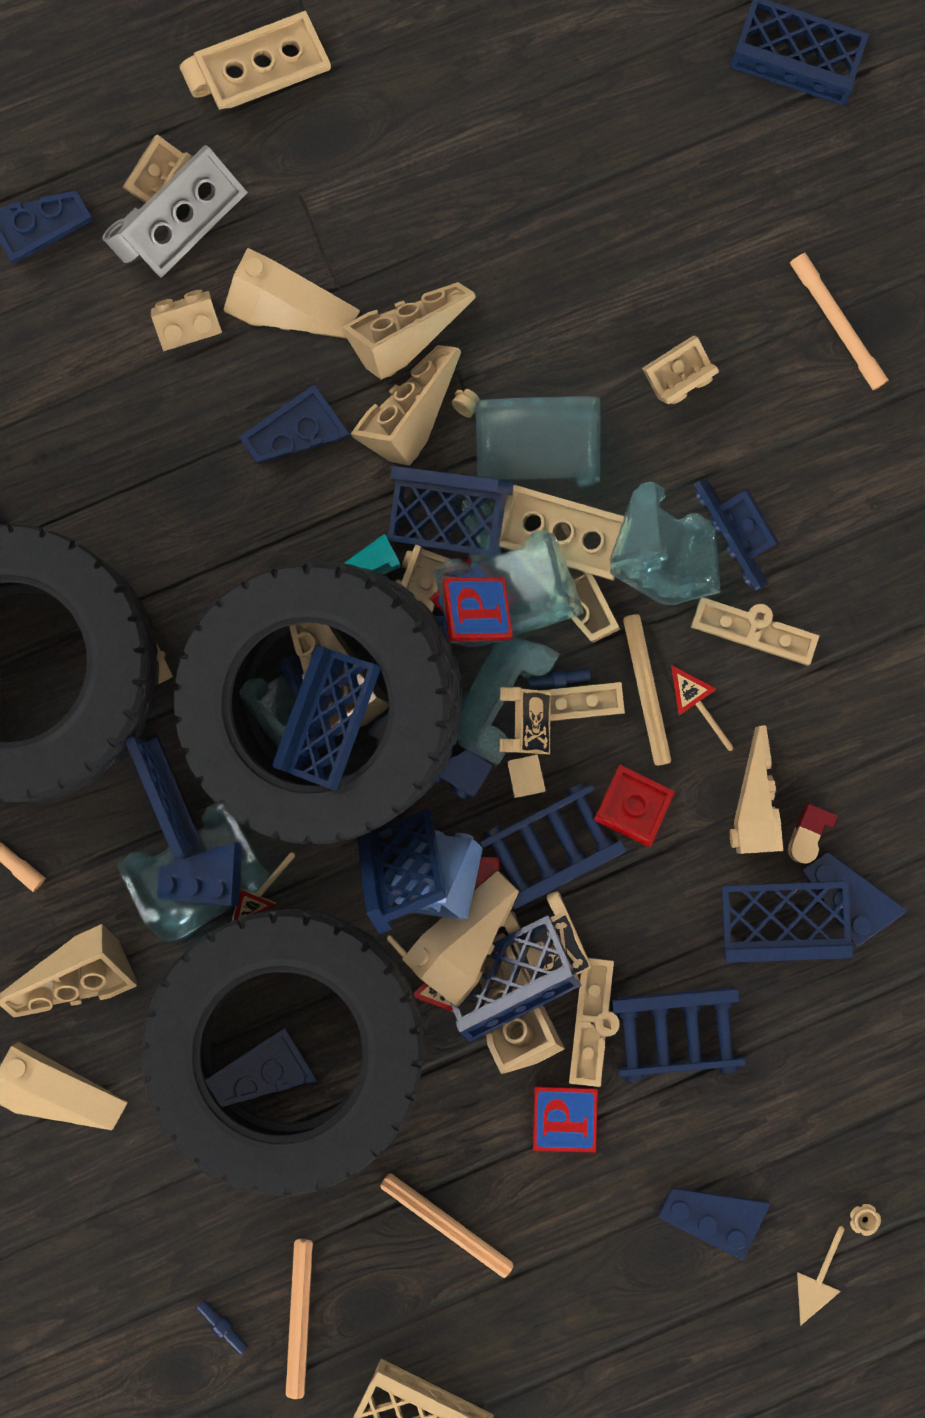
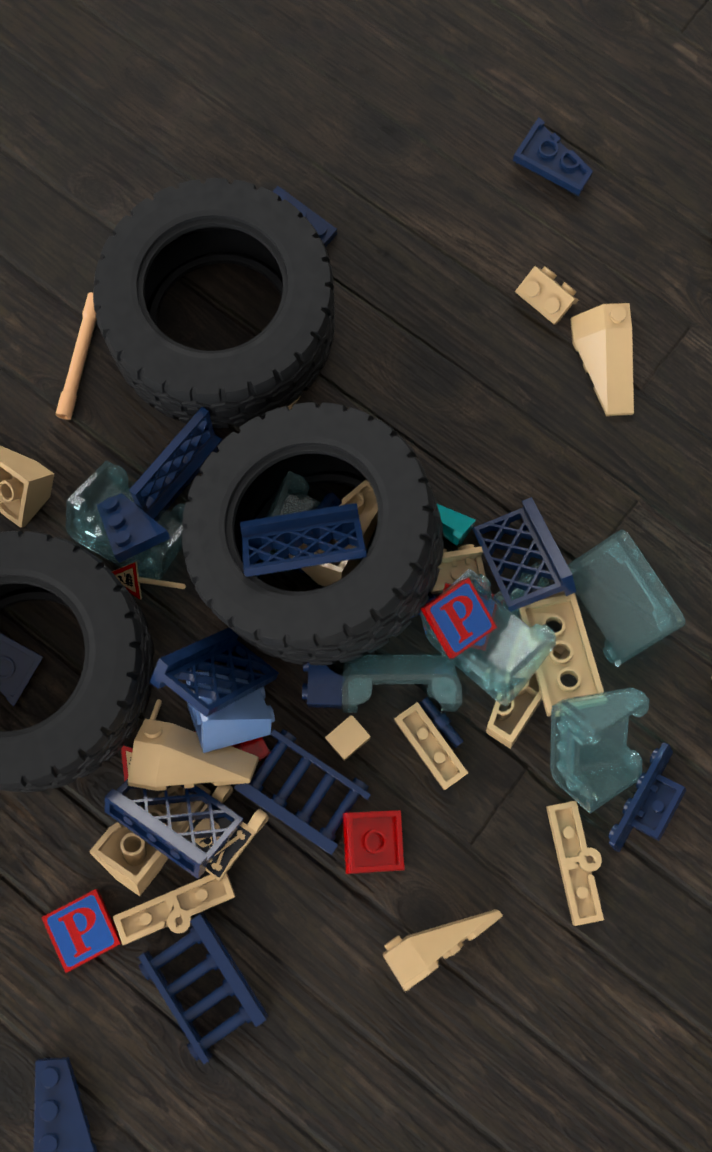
camera: 60 degrees right, 10 degrees down
light grey hinge [103,145,248,278] -> none
tan bracket [123,135,192,203] -> none
dark blue wing [239,385,350,464] -> none
tan wedge [342,282,476,380] -> none
tan wedge [351,345,461,466] -> none
tan plate [452,389,481,418] -> none
tan flag [499,687,551,754] -> none
tan axle [623,614,671,766] -> none
piece [671,665,733,751] -> none
dark blue fence [722,881,853,963] -> none
leg [787,804,838,863] -> none
dark blue wing [801,852,907,947] -> none

